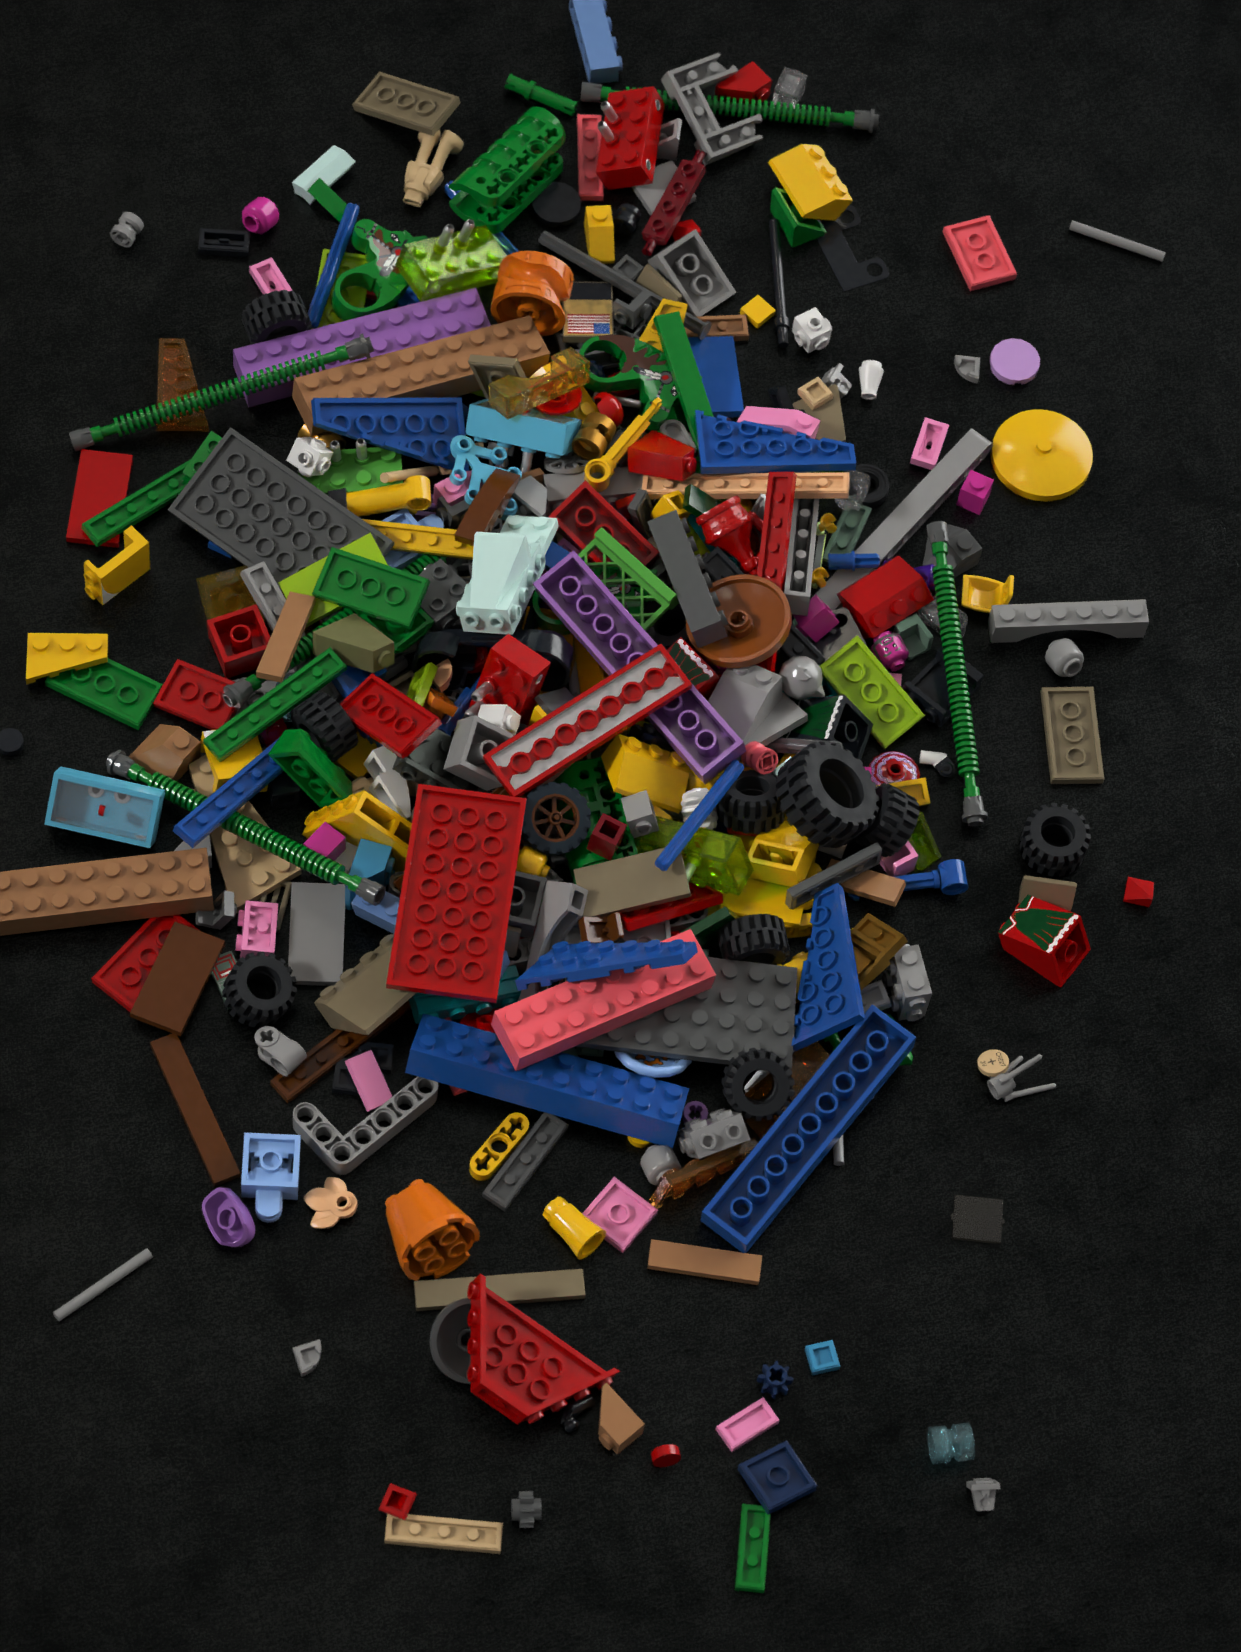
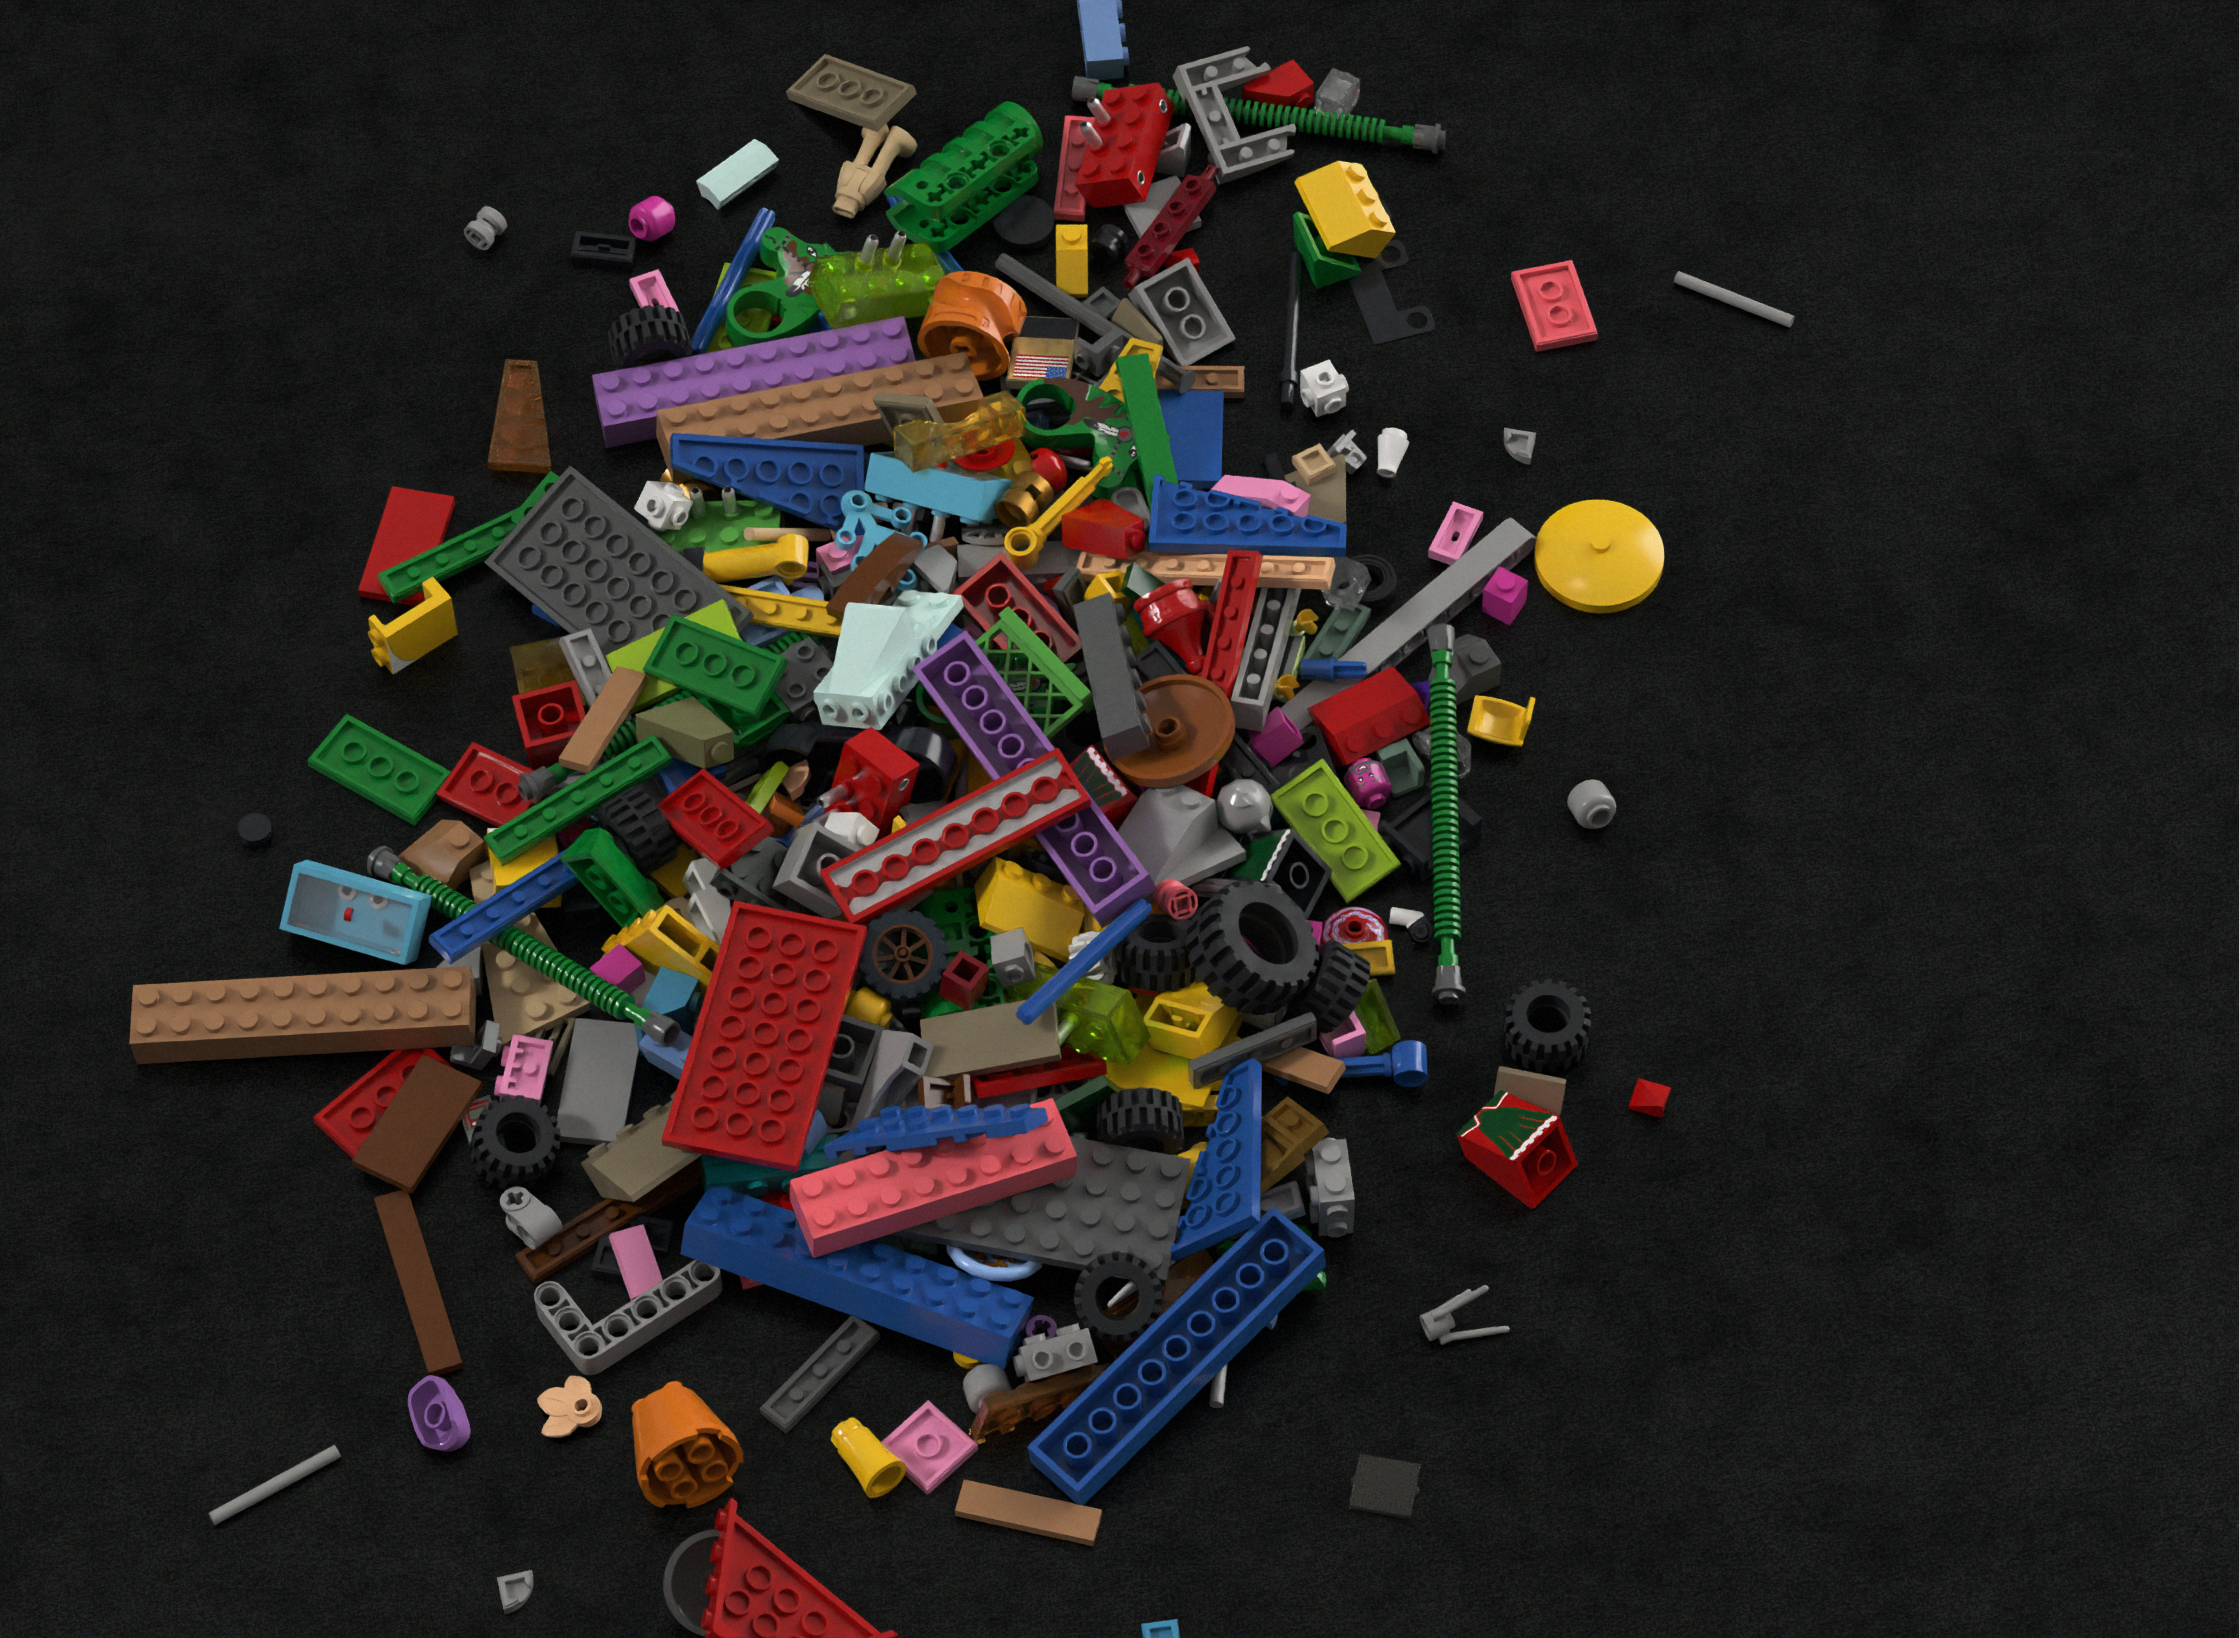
camera: 15 degrees right, 5 degrees down
yellow wing [26,633,108,684] -> none
green hose [69,333,374,452] -> none
light blue brick [241,1133,301,1223] -> none
green sticker [307,178,347,222] -> none
dark tan tile [414,1269,585,1311] -> none
yellow beam [469,1112,529,1181] -> none
green pin [505,74,578,116] -> none
yellow tile [740,295,776,329] -> none
tan piece [977,1050,1009,1077] -> none
light grey arch [988,599,1149,643] -> none
lavender tile [990,338,1040,385] -> none
dark tan tile [1041,687,1104,784] -> none

